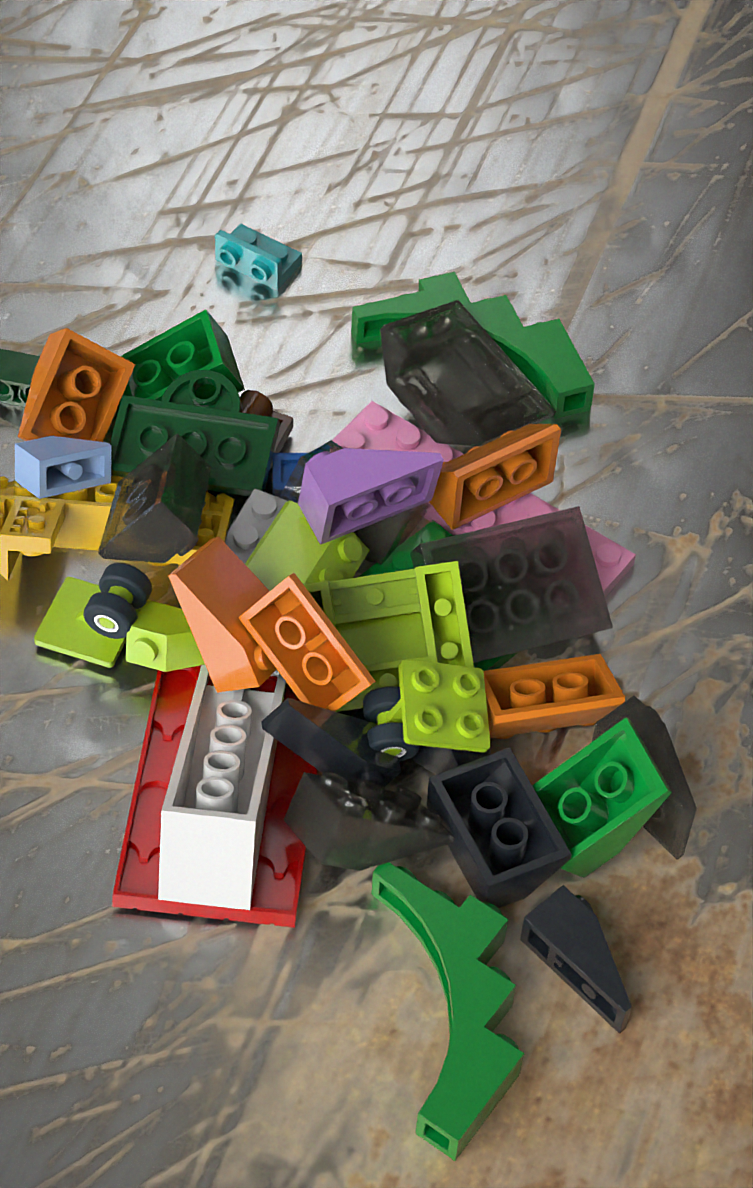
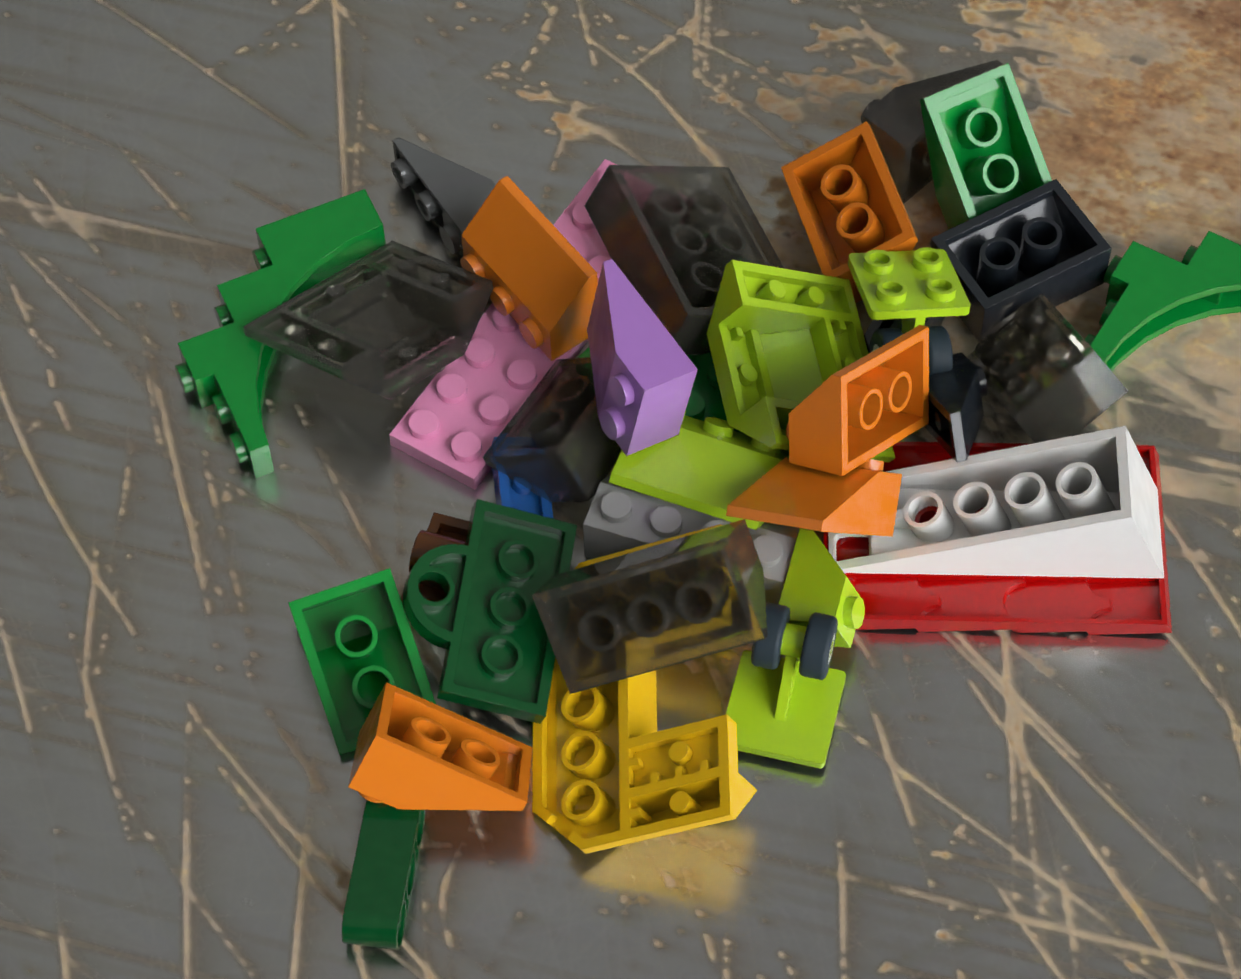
camera: 90 degrees left, 5 degrees up
light blue slope [15,436,112,499] -> none
teal bracket [215,223,302,290] -> none
black slope [520,885,632,1034] -> none
none -> dark grey slope [391,137,496,257]

